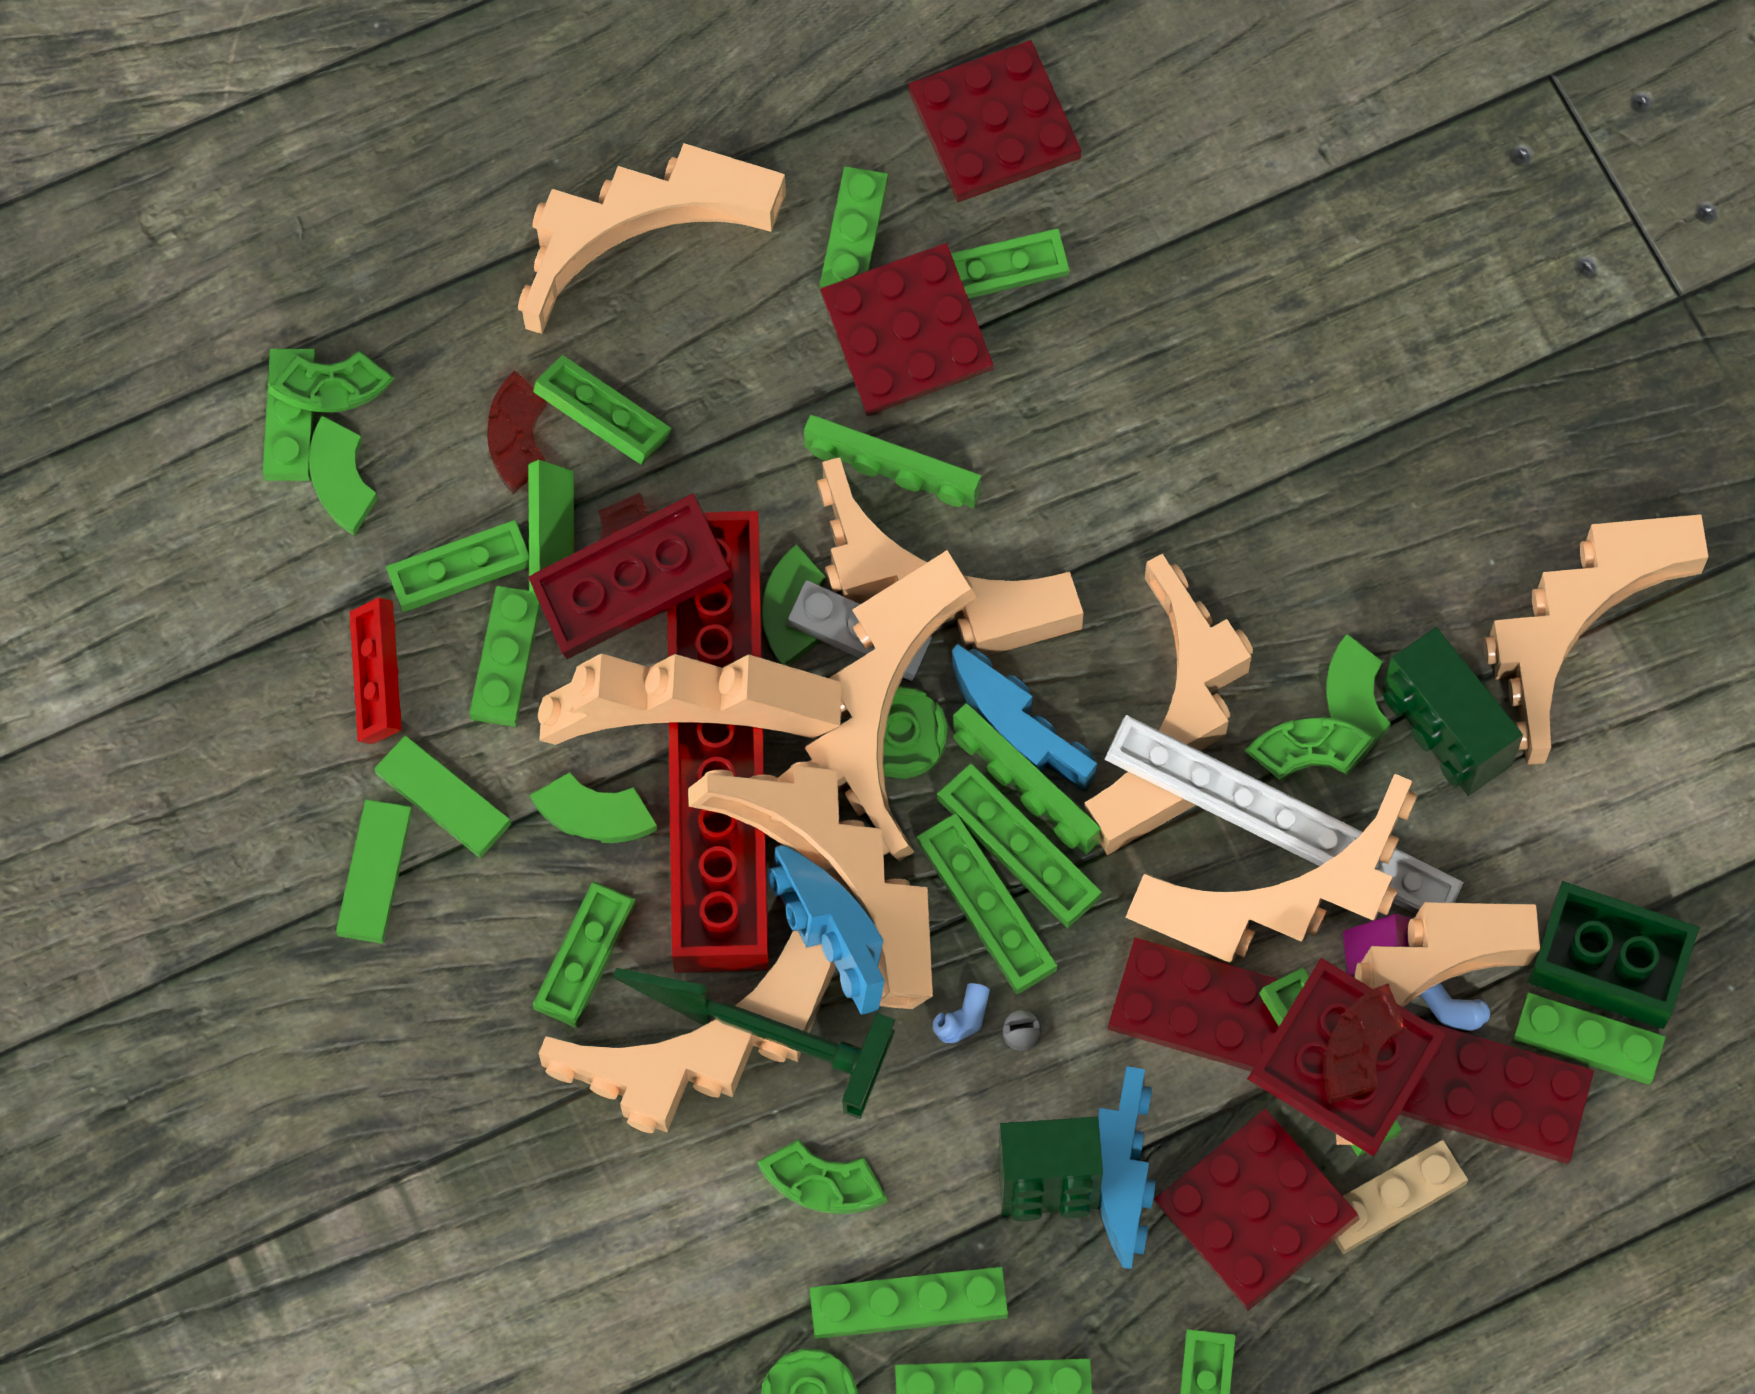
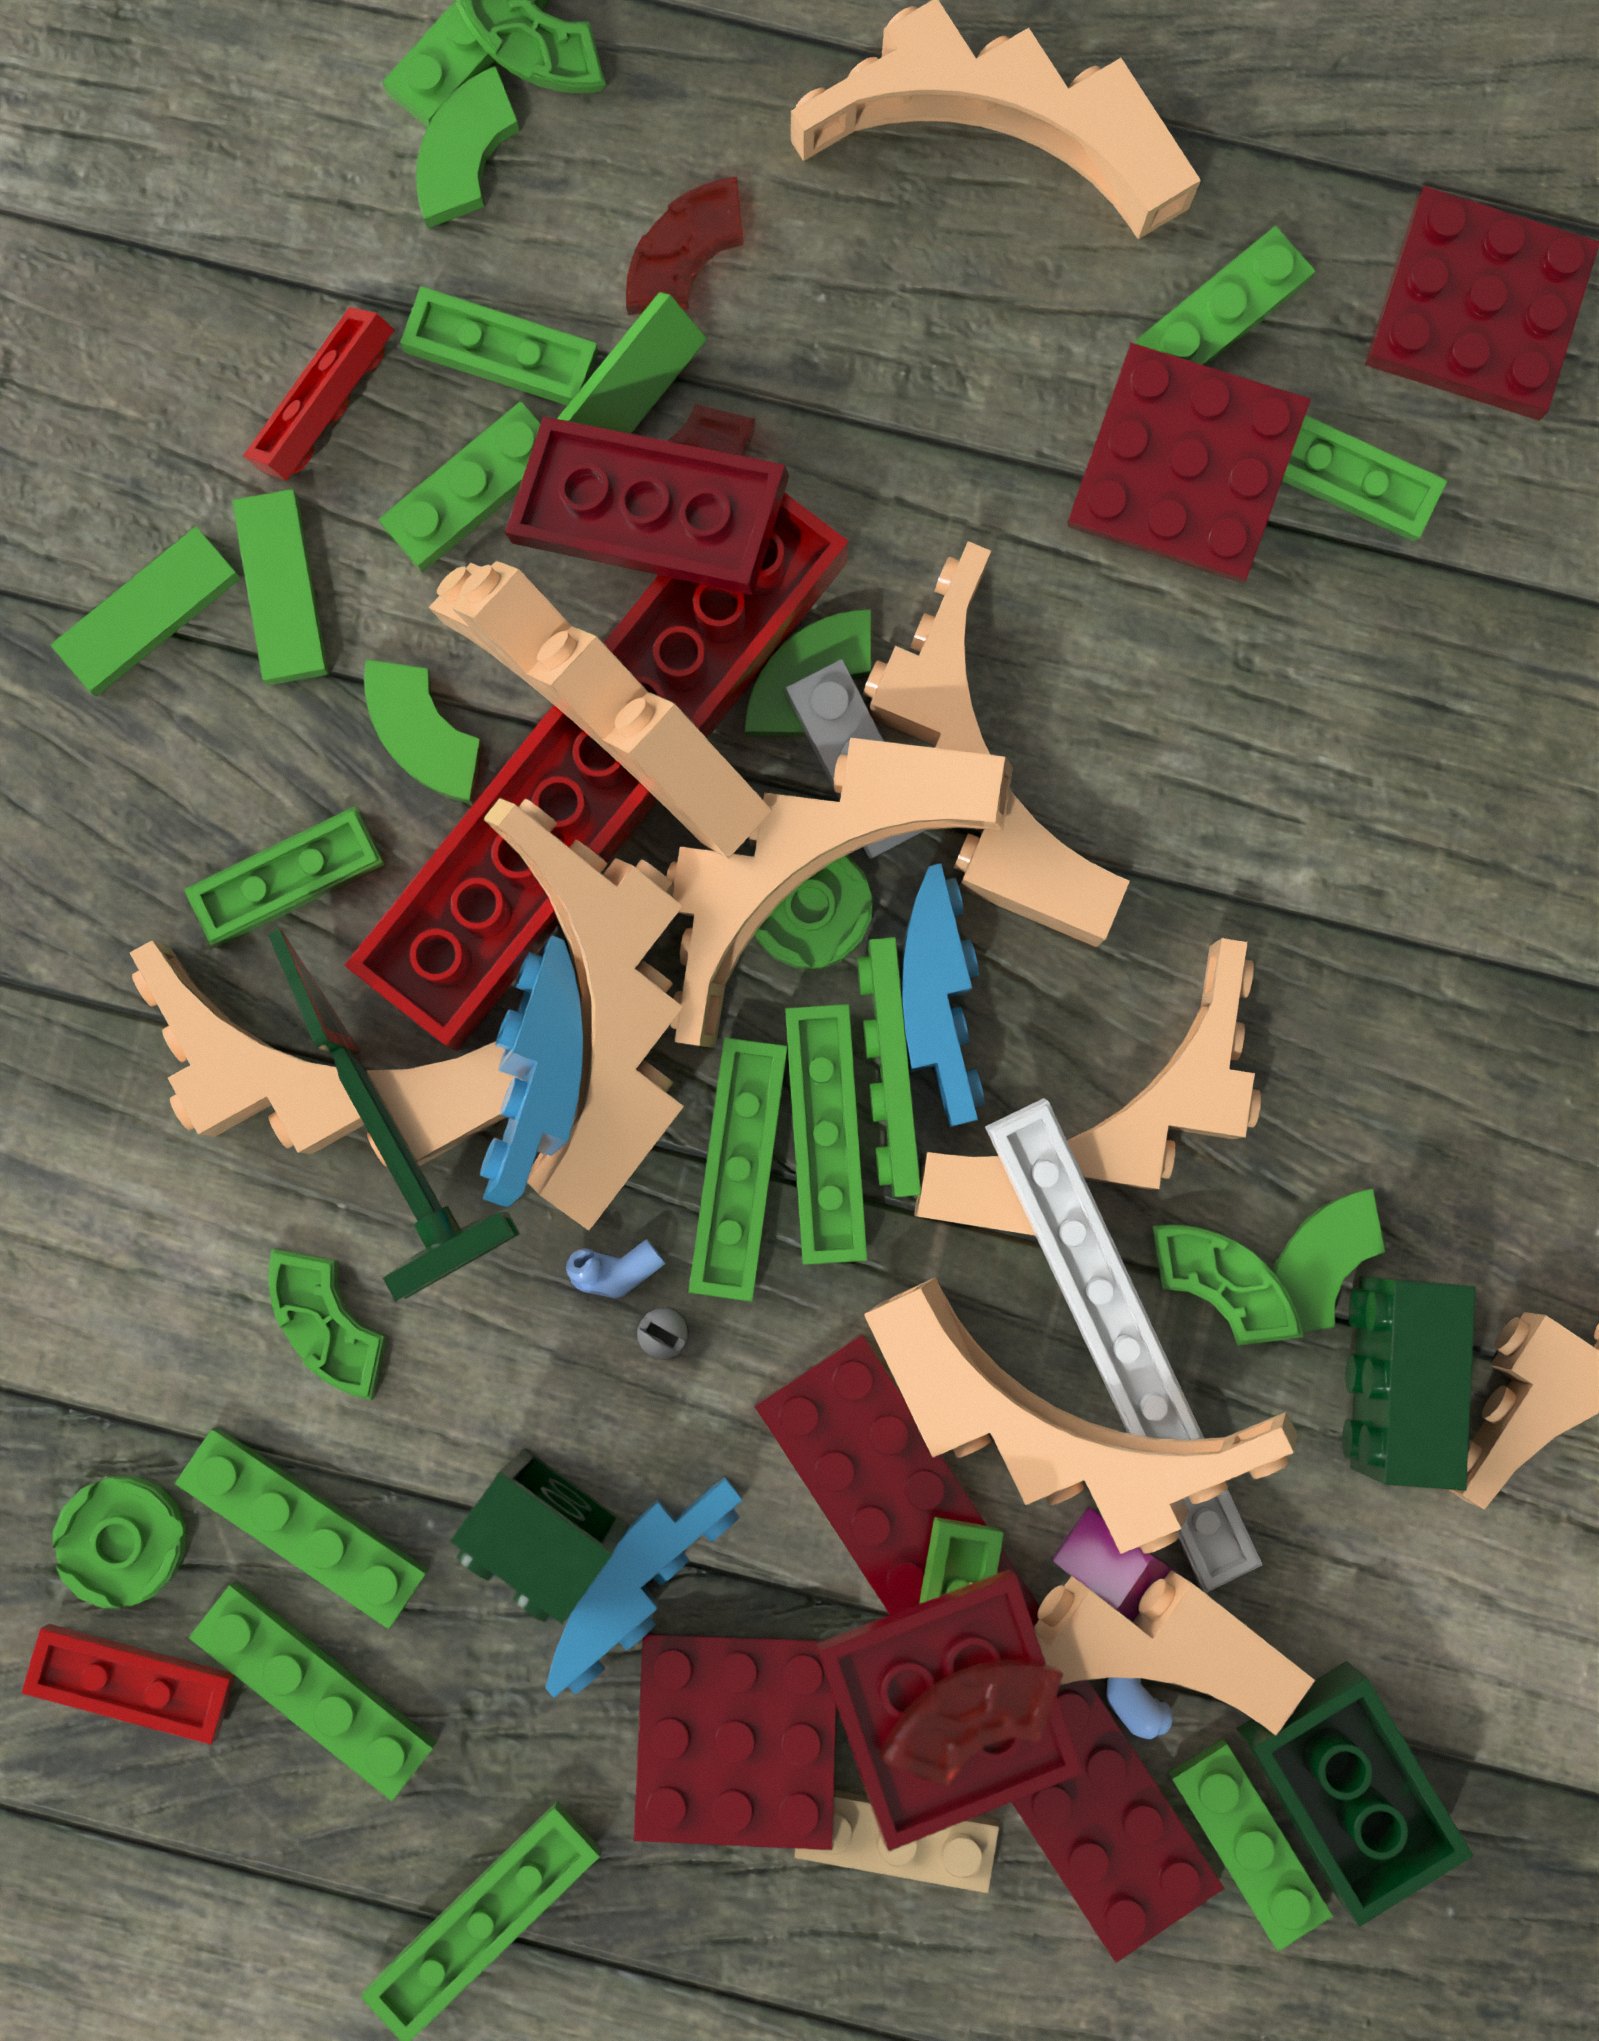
camera: 35 degrees right, 15 degrees up
bright green plate [533,355,671,465] -> none
bright green plate [804,414,981,508] -> none

